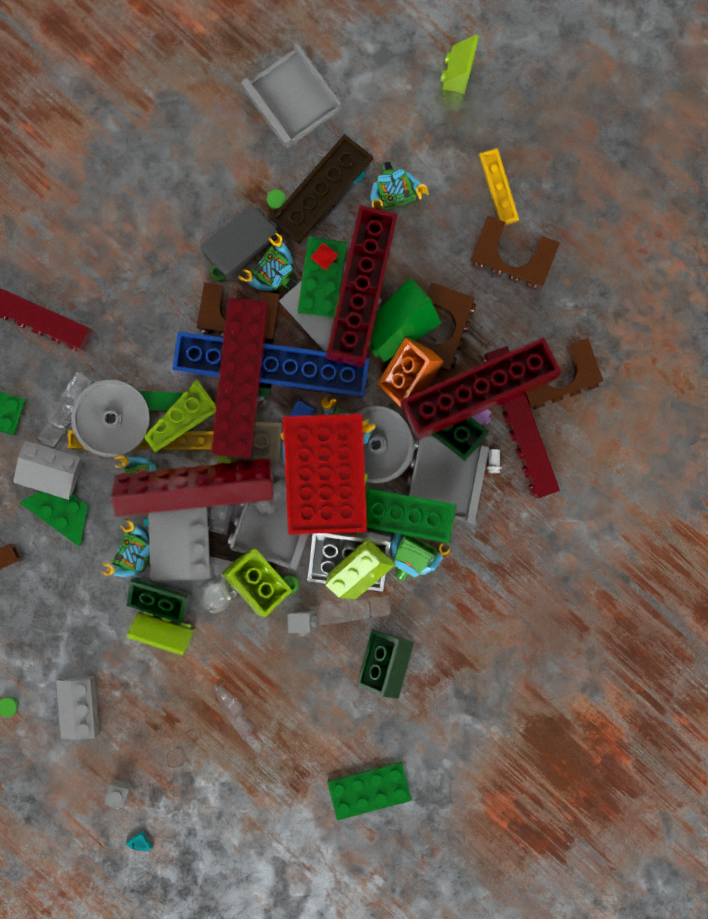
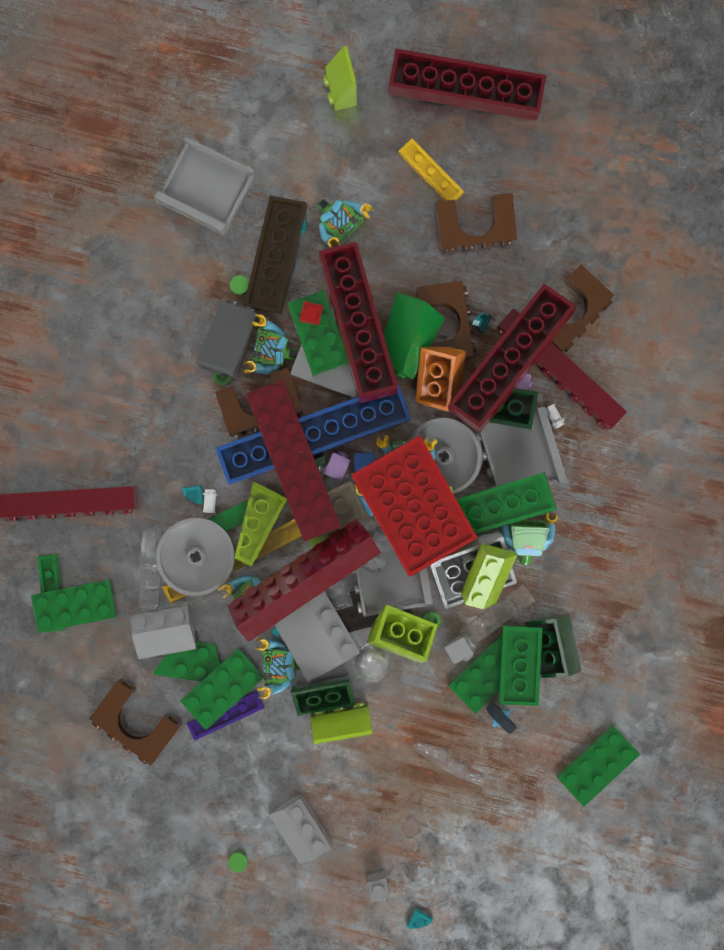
camera: 30 degrees left, 0 degrees up
none -> green plate [180,648,264,730]
none -> teal tile [182,485,204,504]
none -> dark purple tile [186,690,265,741]
none -> white pin [203,489,218,513]
none -> lavender brick [324,451,351,482]
none -> dark red brick [388,48,547,121]
none -> green plate [448,633,502,714]
none -> teal tile [472,313,492,333]
none -> black wheel [486,702,517,734]
none -> green plate [499,625,542,706]

